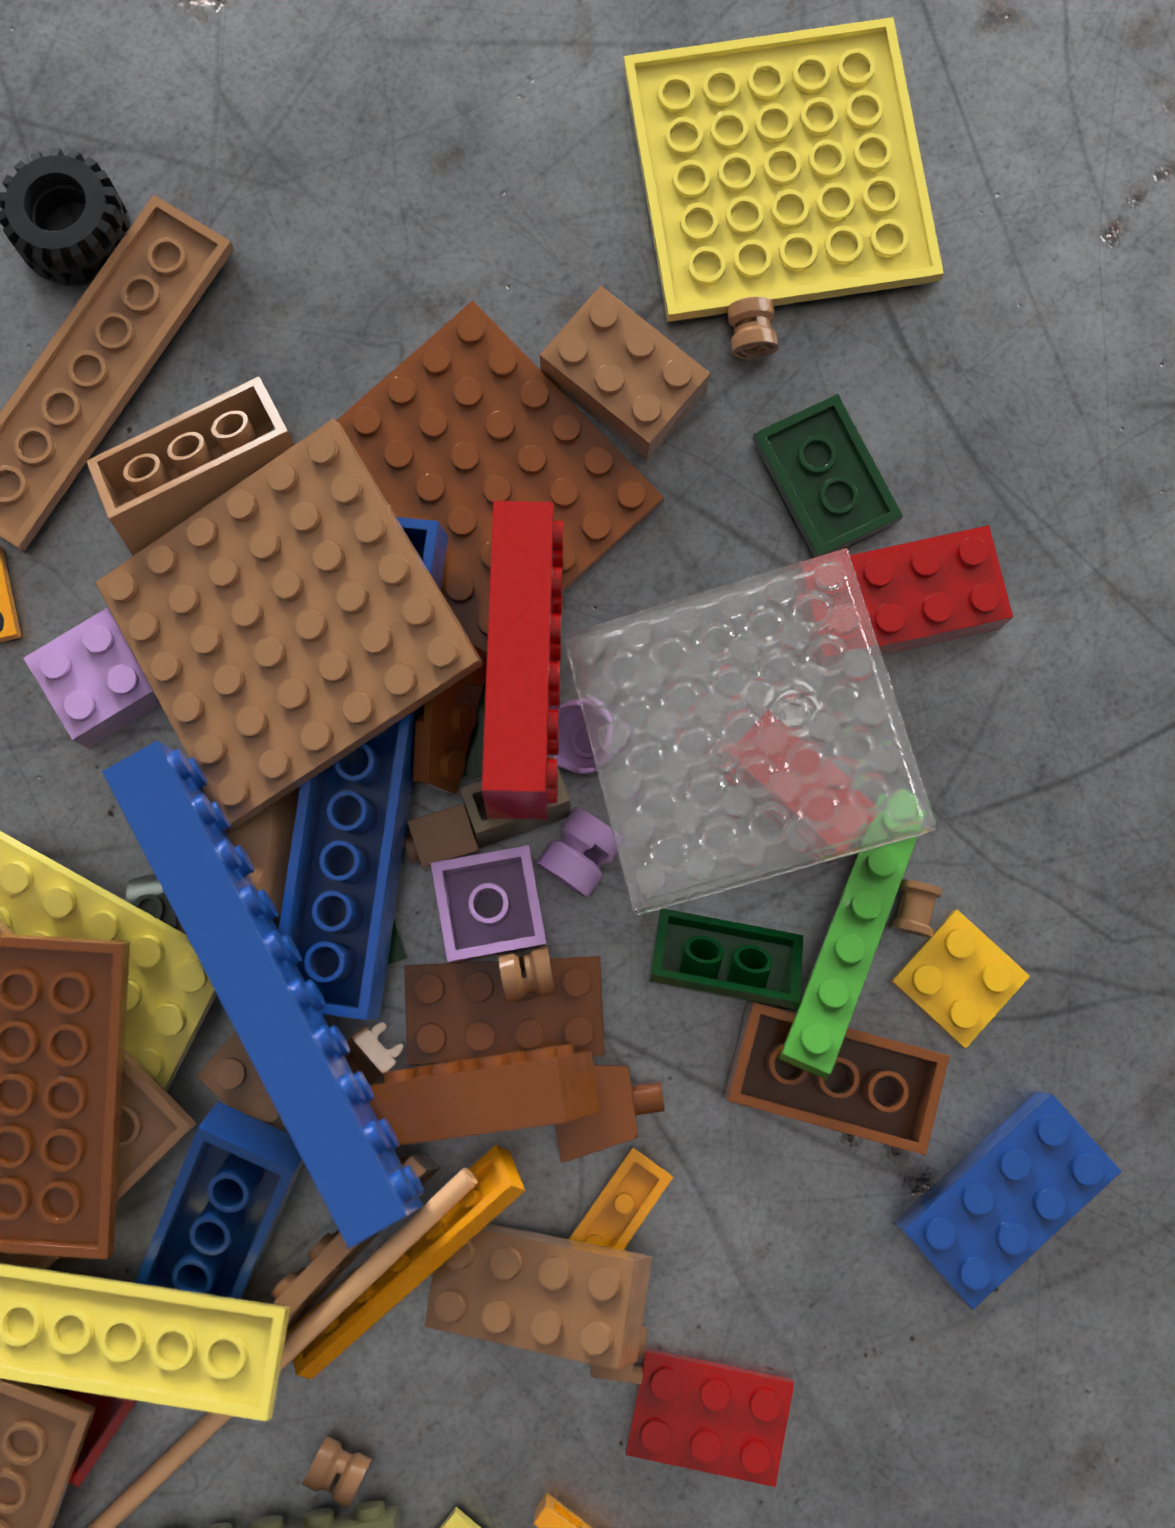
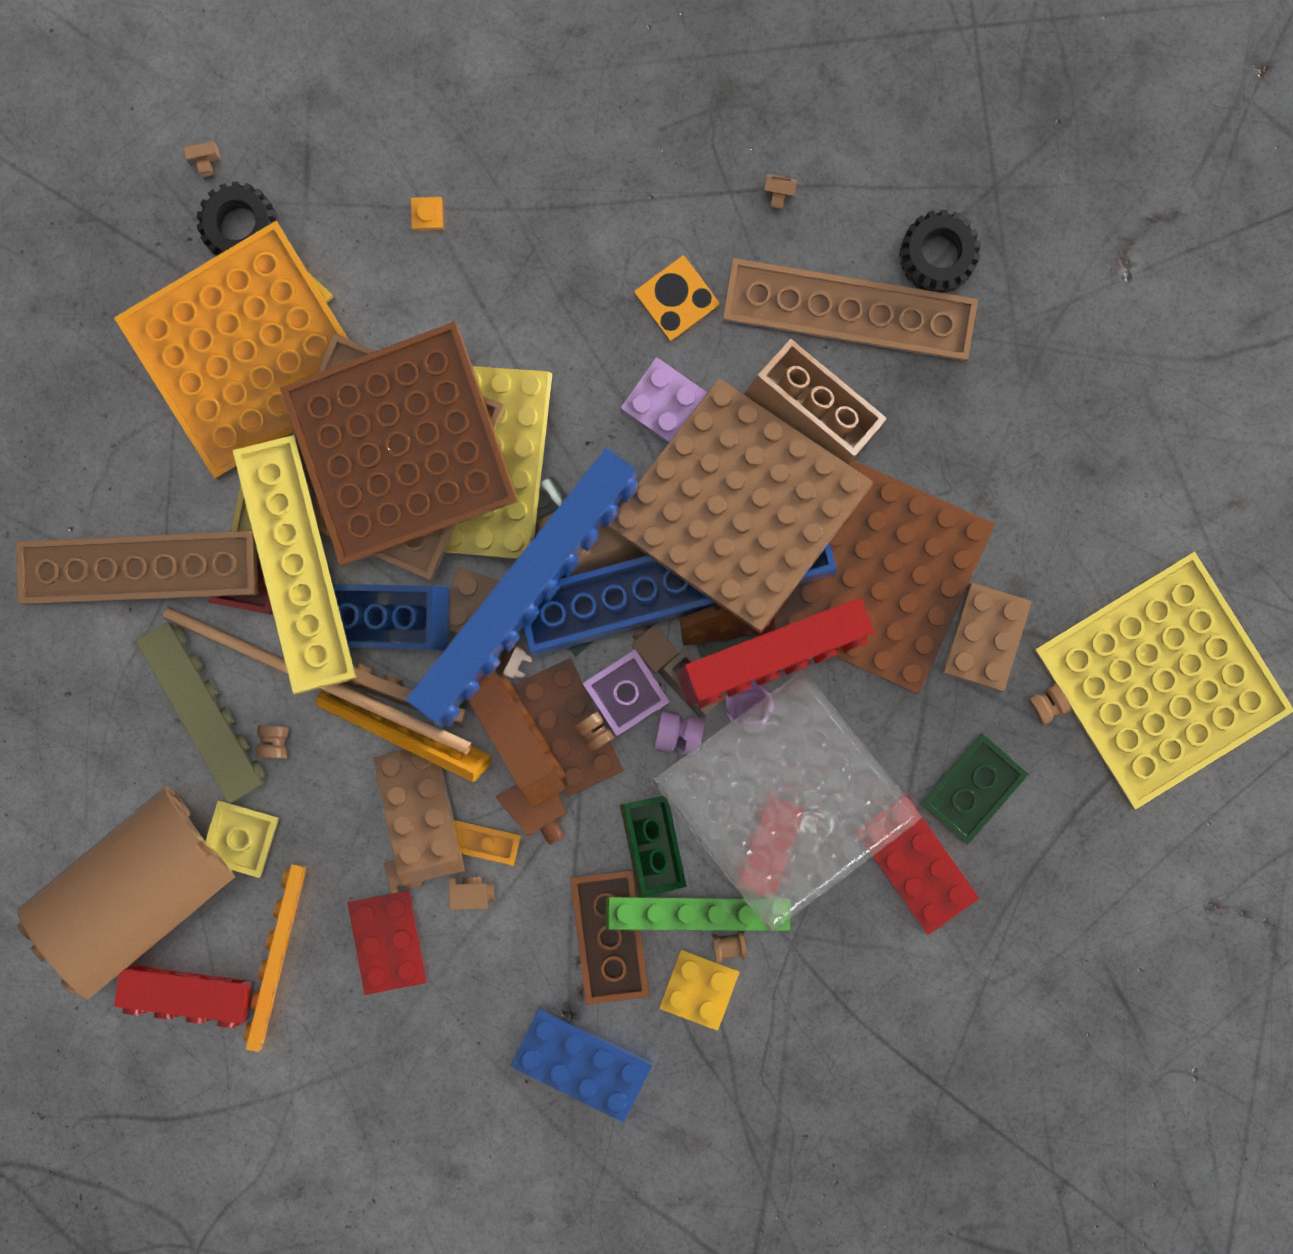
camera: 70 degrees right, 5 degrees up
none -> medium nougat brick [449,877,495,910]

